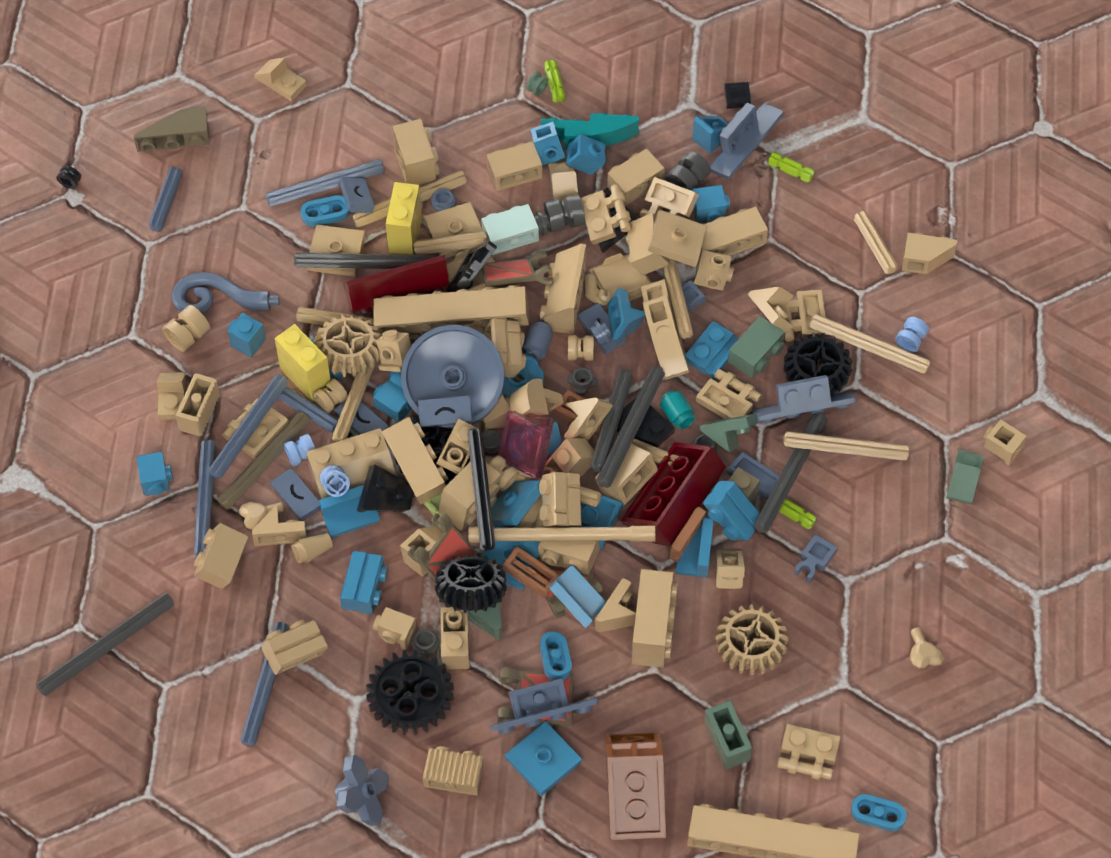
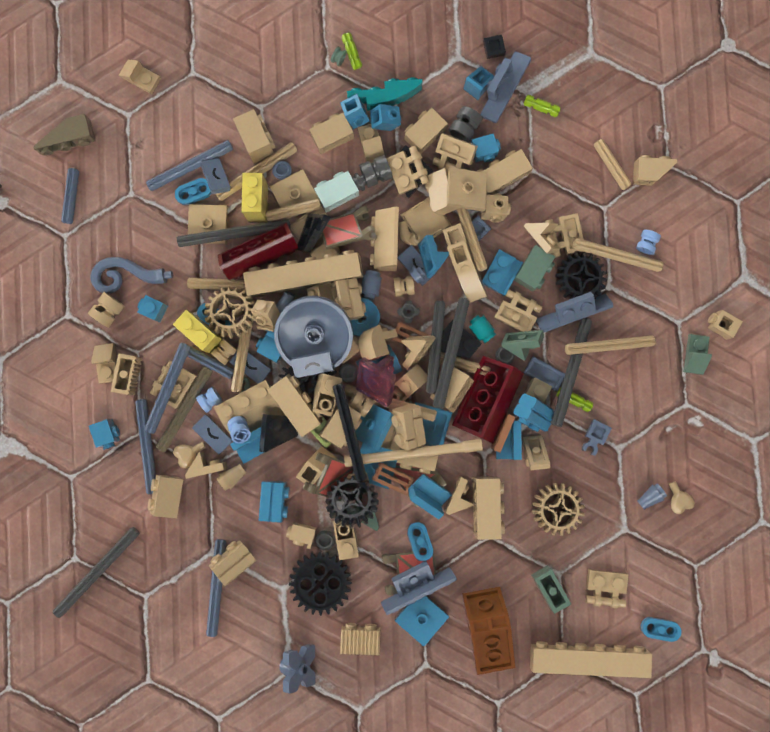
camera: 10 degrees left, 25 degrees up
none -> sand blue cone [637,483,667,510]

